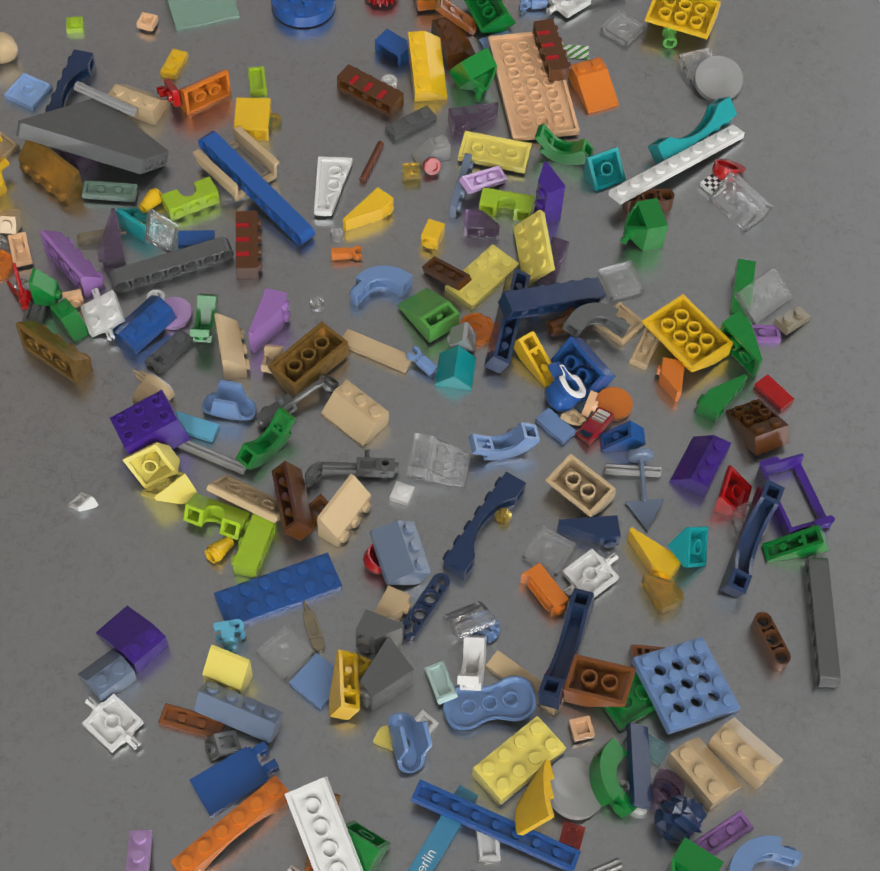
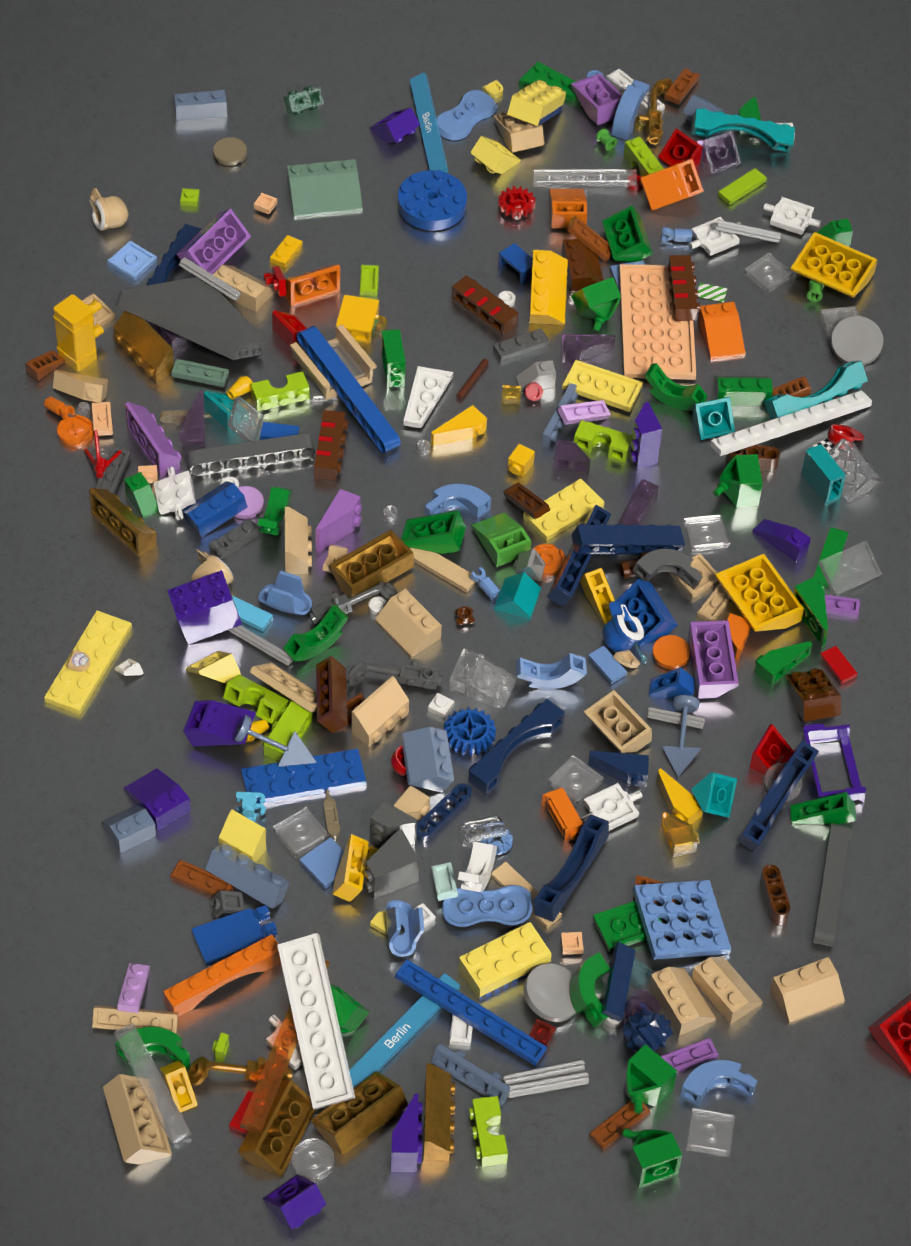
camera: 10 degrees right, 5 degrees down
green slope [28,268,62,307] -> none
white plate [82,693,144,753] -> none
light yellow slope [123,442,180,489] -> none
orange bar [331,246,362,261] -> none
clear yellow hinge [495,508,512,525] -> none
light yellow plate [513,210,555,286] -> none
yellow slope [515,759,555,835] -> none
dark orange slope [563,654,636,707] -> none
slope [575,407,614,446] -> none
light nougat plate [581,391,599,417] -> none
dark purple slope [670,435,731,498] -> none
dark tan plate [773,305,811,335] -> none
none -> light yellow plate [44,610,132,715]
none -> tile [67,650,90,672]
none -> medium lavender brick [177,208,251,277]
none -> dark purple slope [183,700,256,746]
none -> piece [234,715,317,767]
none -> red slope [272,310,307,347]
none -> white tile [368,596,387,616]
none -> green window [381,329,406,387]
none -> green slope [401,510,466,554]
none -> blue gear [443,706,496,757]
none -> reddish brown plate [454,606,475,625]
none -> medium lavender slope [688,620,739,699]
none -> green slope [714,376,773,406]
none -> dark purple slope [752,519,811,562]
none -> tan slope [770,957,845,1023]
none -> dark orange slope [772,376,811,397]
none -> teal brick [801,444,846,504]

